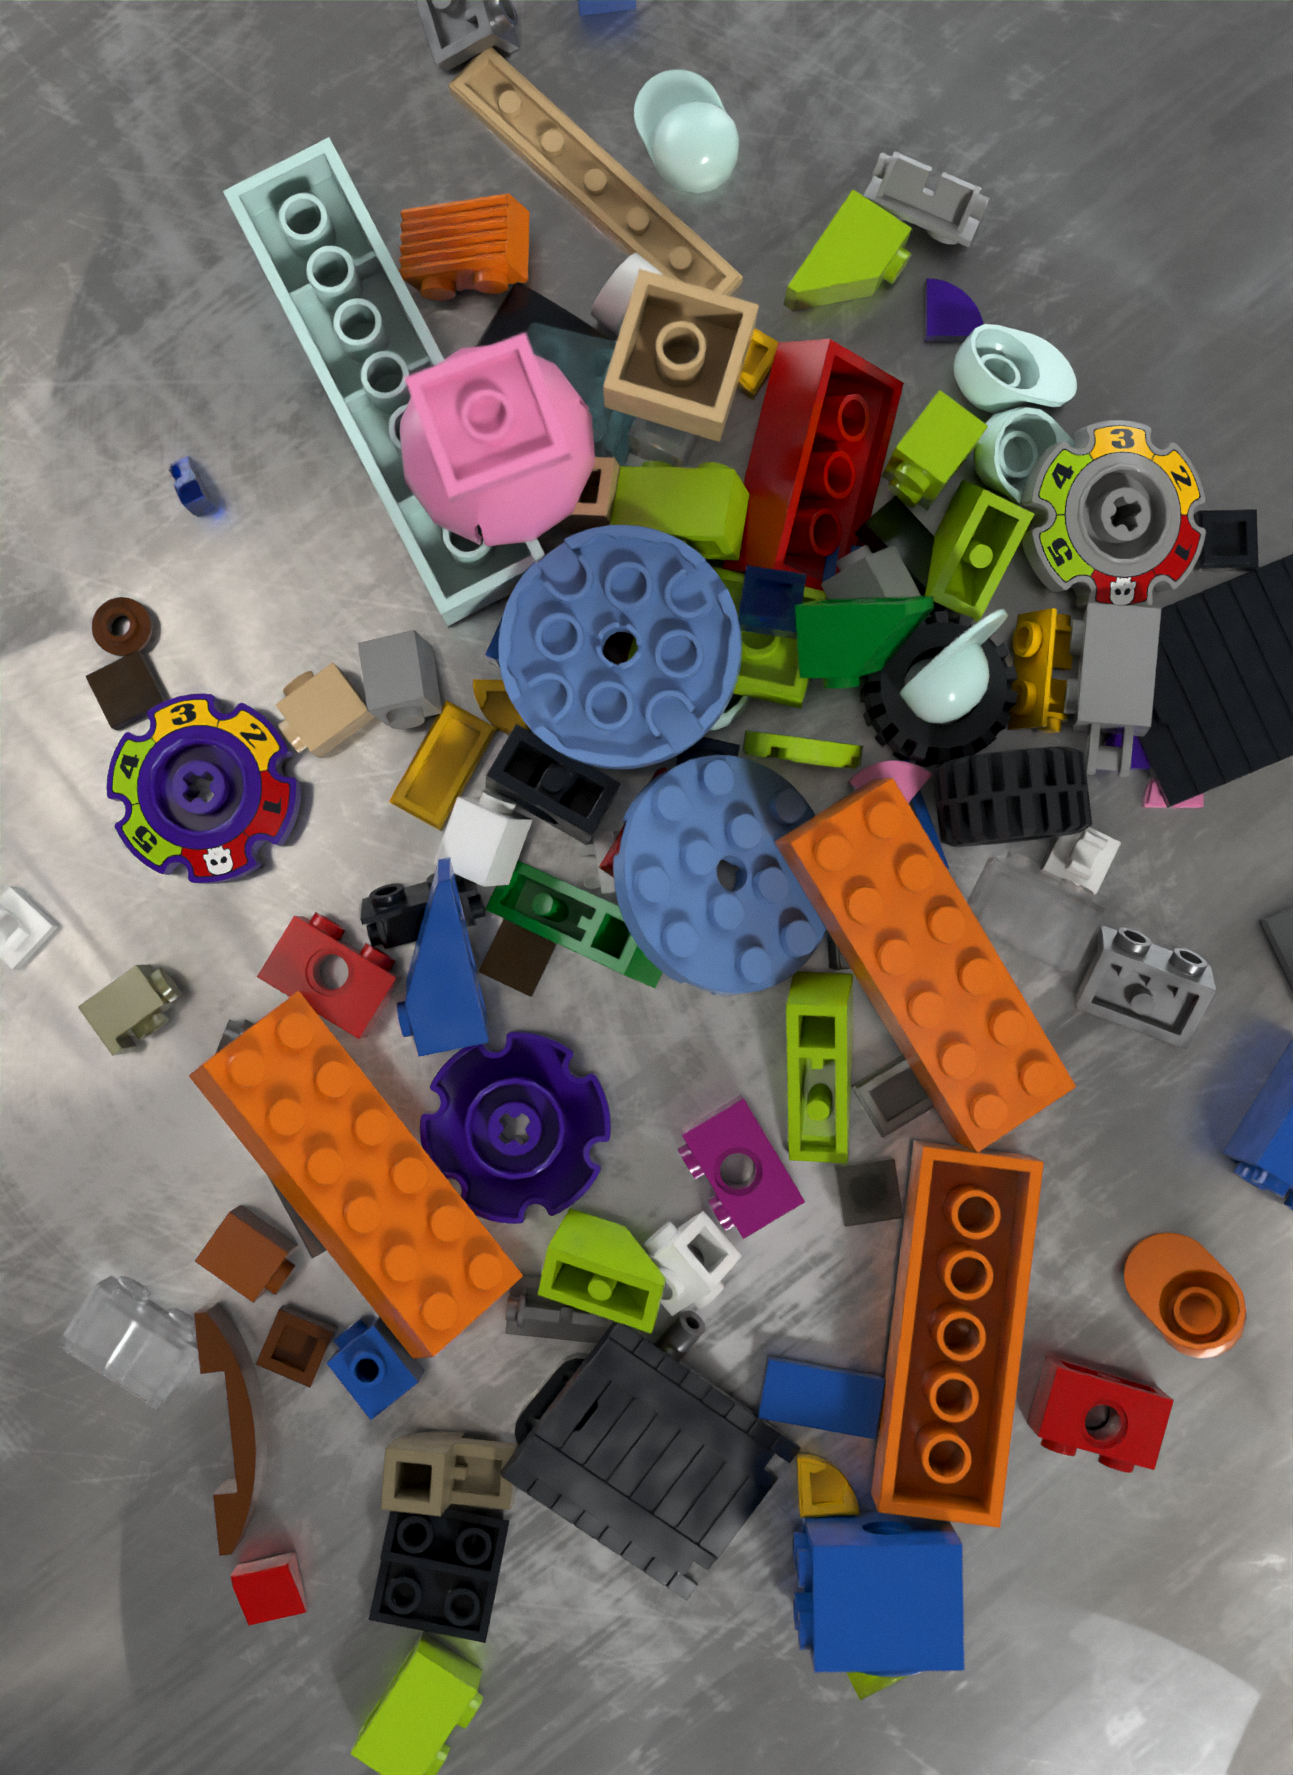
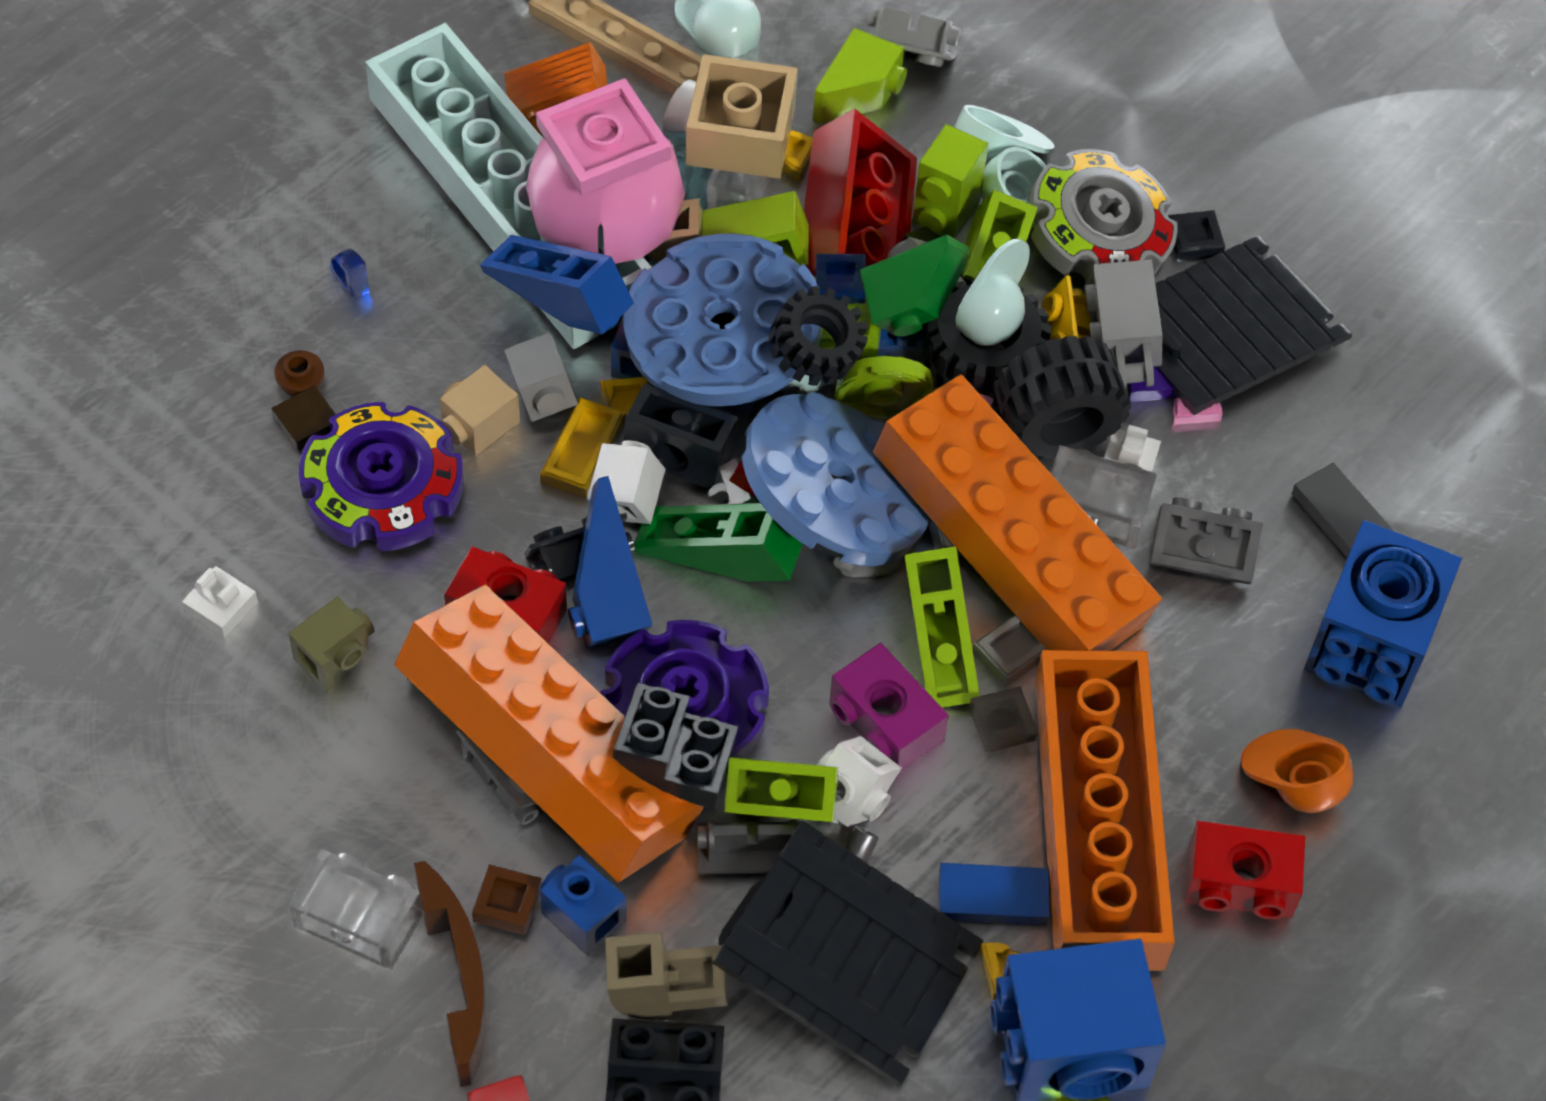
camera: 10 degrees left, 30 degrees down
dark orange brick [195,1205,298,1303] -> none
dark brown tile [478,919,557,997] -> none
dark purple tile [924,278,984,342] -> none
none -> blue slope [480,235,634,335]
none -> black slope [612,683,738,810]
none -> black tyre [769,286,868,386]

